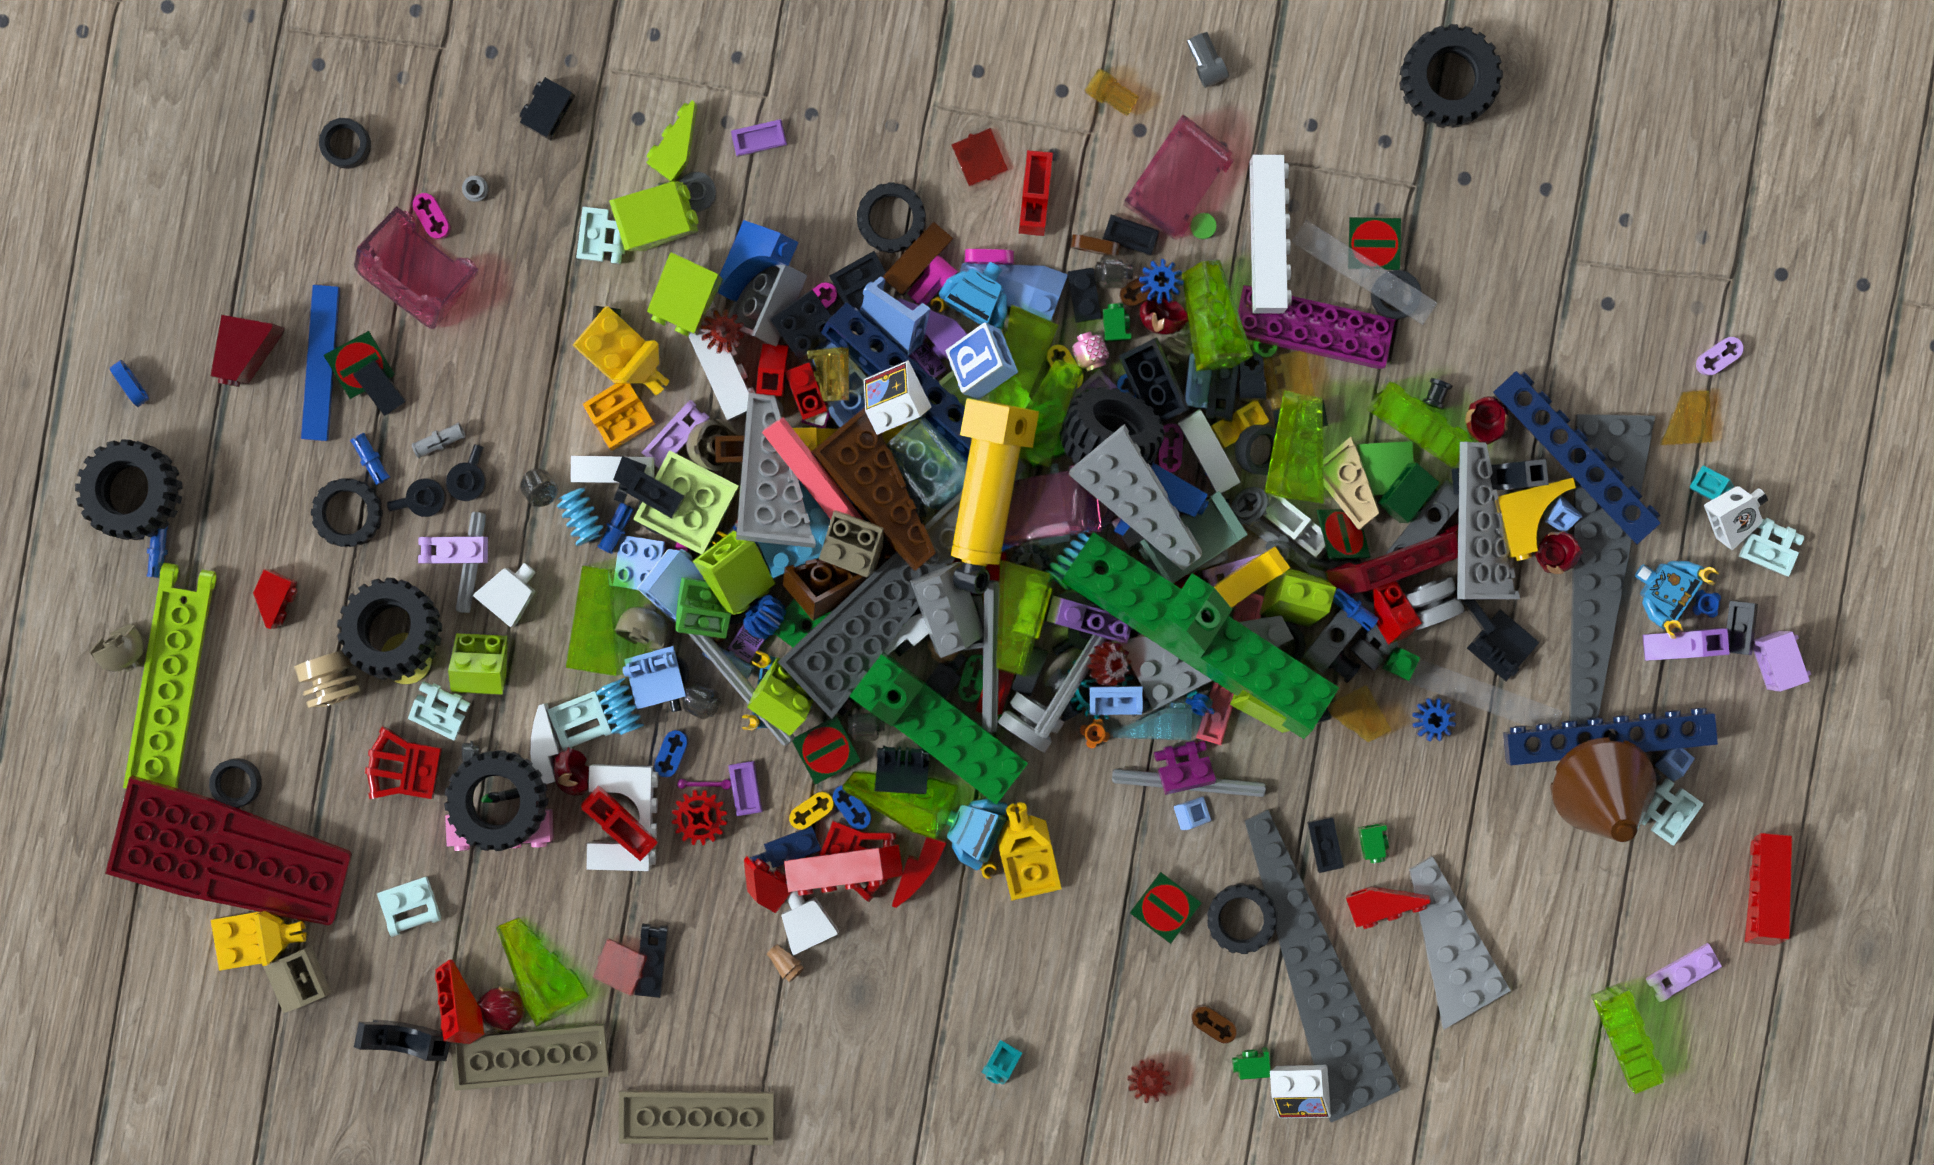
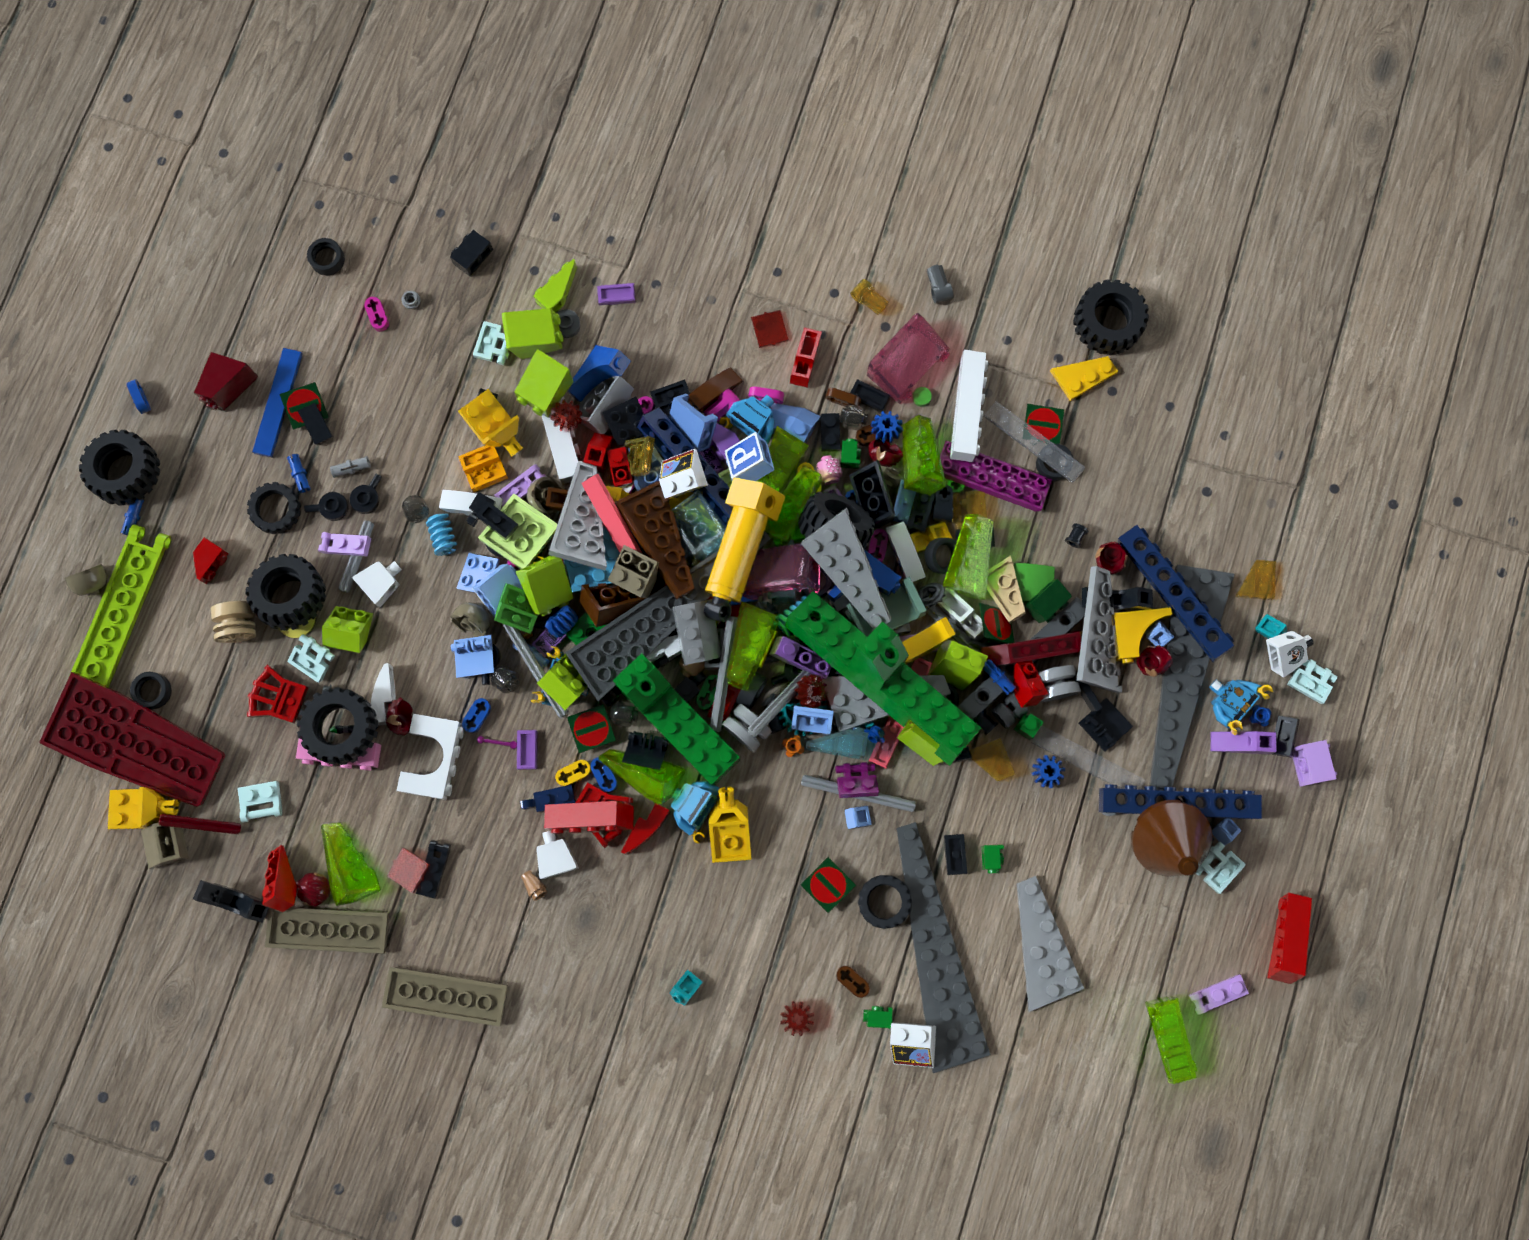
camera: 15 degrees right, 10 degrees down
clear pink windscreen [354,206,479,329] -> none
light aqua plate [547,691,612,751] -> none
clear neon green wedge [566,565,621,676] -> none
red slope [581,785,658,862] -> none
medium azure piece [596,678,644,735] -> none
blue axle [597,503,634,554] -> none
red gear [671,789,728,845] -> none
red slope [744,856,791,913] -> none
black tyre [857,182,926,253] -> none
red slope [1346,886,1431,929] -> none
clear neon green wedge [1366,381,1472,468] -> none
lavender beam [1696,337,1743,376] -> none
none -> dark red axle [158,814,241,834]
none -> yellow wing [1050,356,1118,401]

